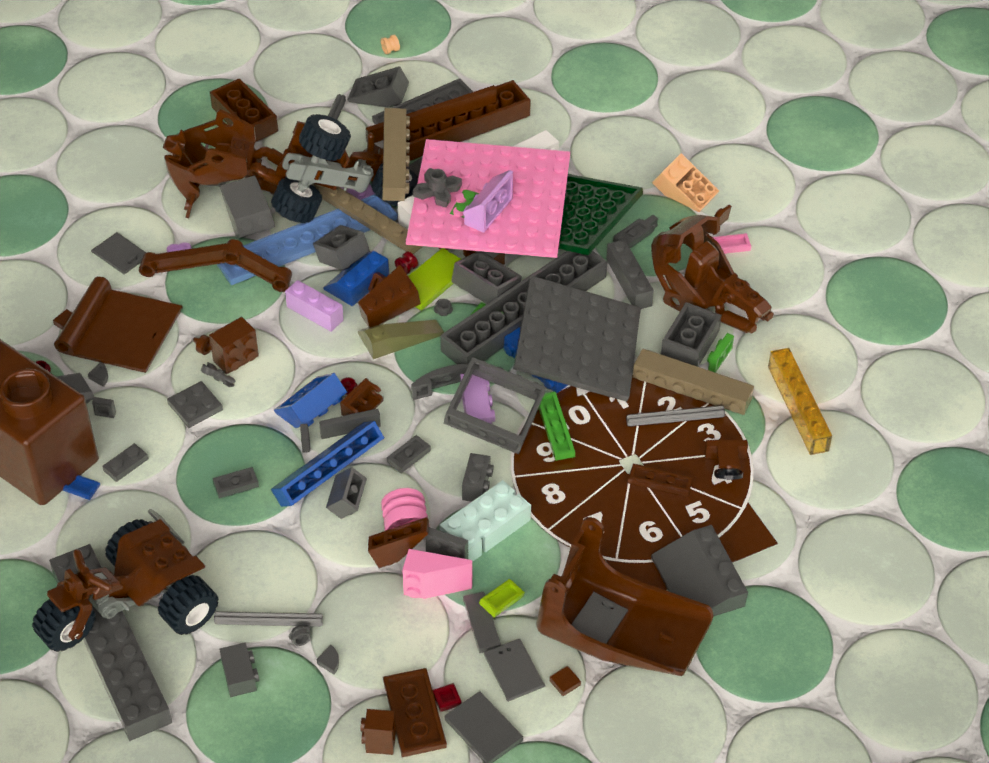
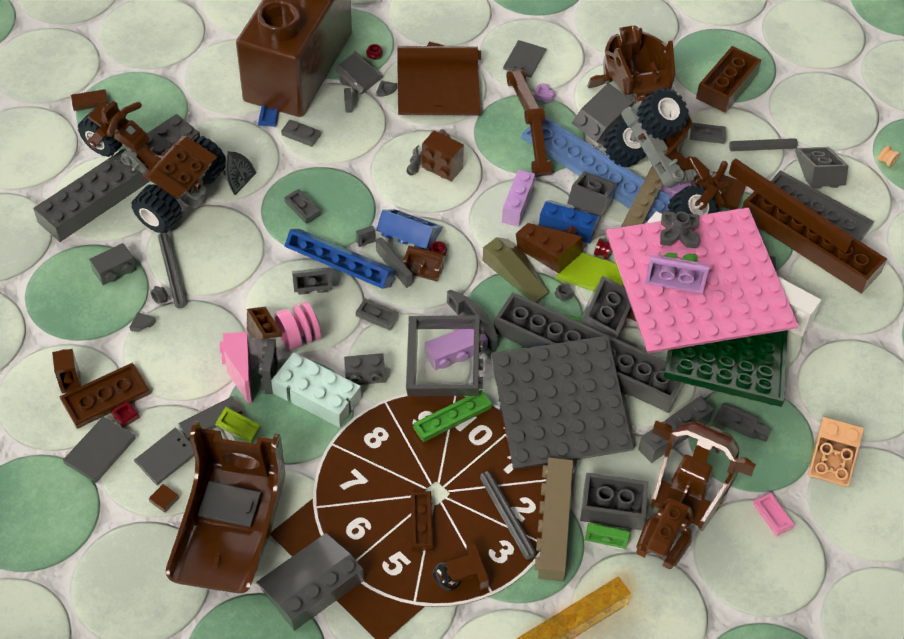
camera: 70 degrees right, 5 degrees up
dark grey plate [167,381,223,428] -> none
dark tan brick [382,108,410,201] -> none

